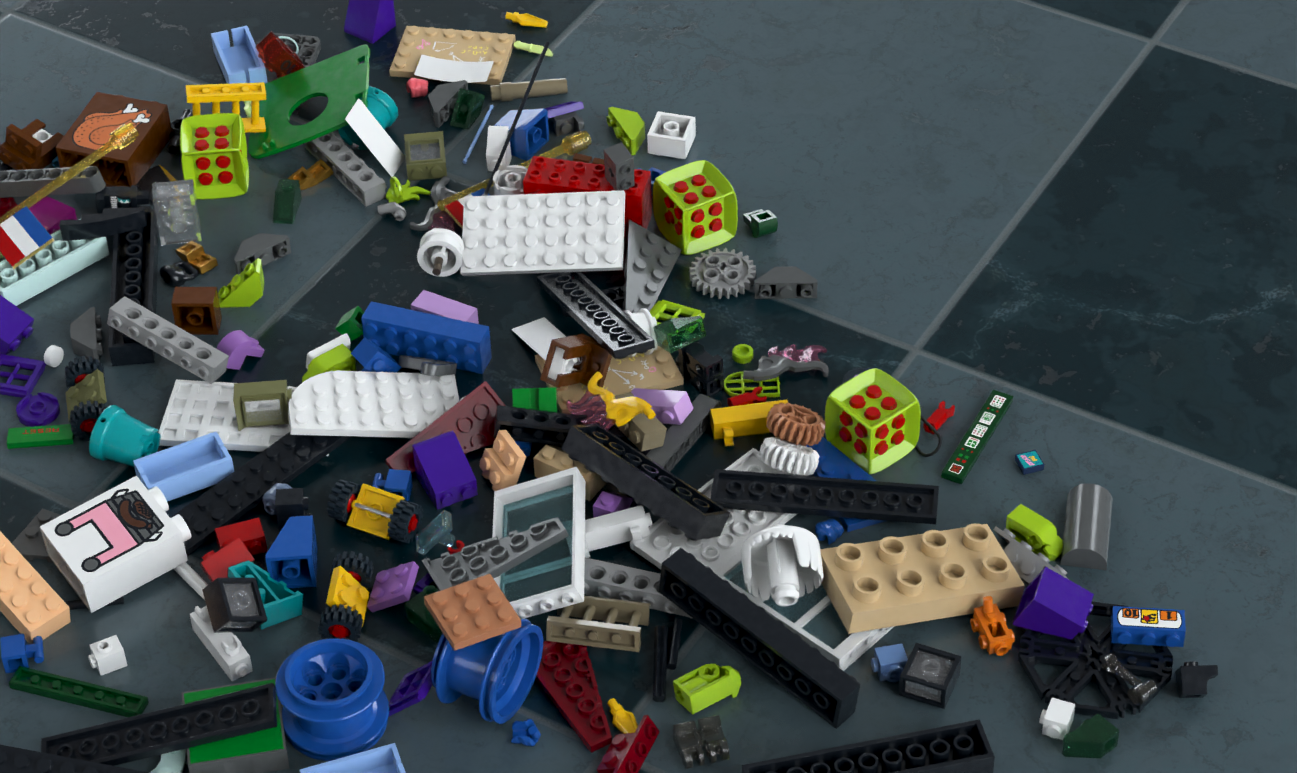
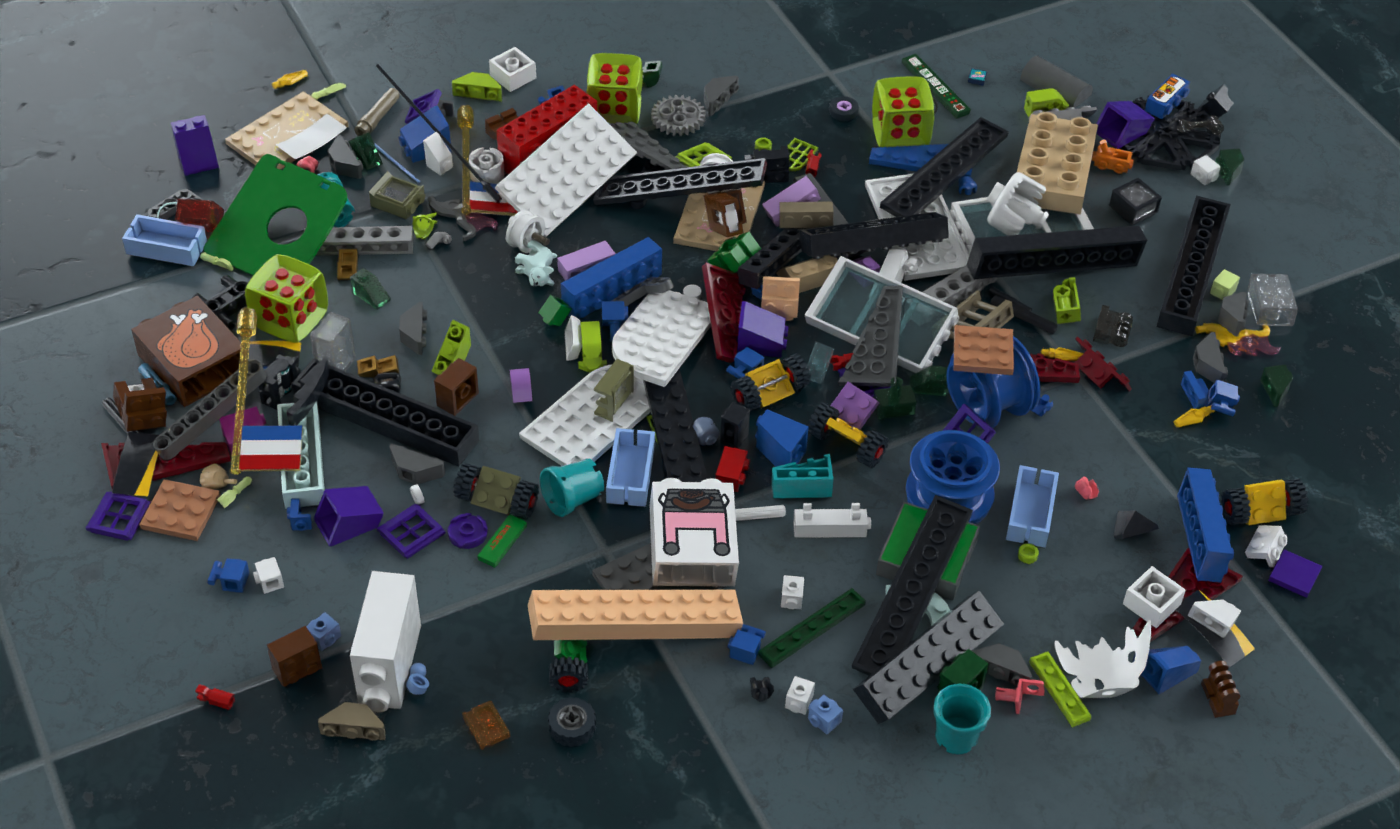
camera: 60 degrees left, 5 degrees up
light grey brick [107,296,229,384] -> none
yellow fence [185,82,266,133] -> none
red brick [200,537,255,582] -> none
black piece [202,578,267,633] -> none
white sticker [345,98,406,177] -> none
white sticker [511,317,566,361] -> none
piece [566,371,656,430] -> none
dark grey brick [604,142,635,191] -> none
clear green slope [653,316,707,353] -> none
yellow brick [710,399,788,446] -> none
dark grey piece [743,344,829,381] -> none
white gear [759,437,819,476] -> none
nougat gear [766,403,826,446] -> none
medium blue brick [871,643,908,682] -> none
none -> light aqua animal [515,240,557,286]

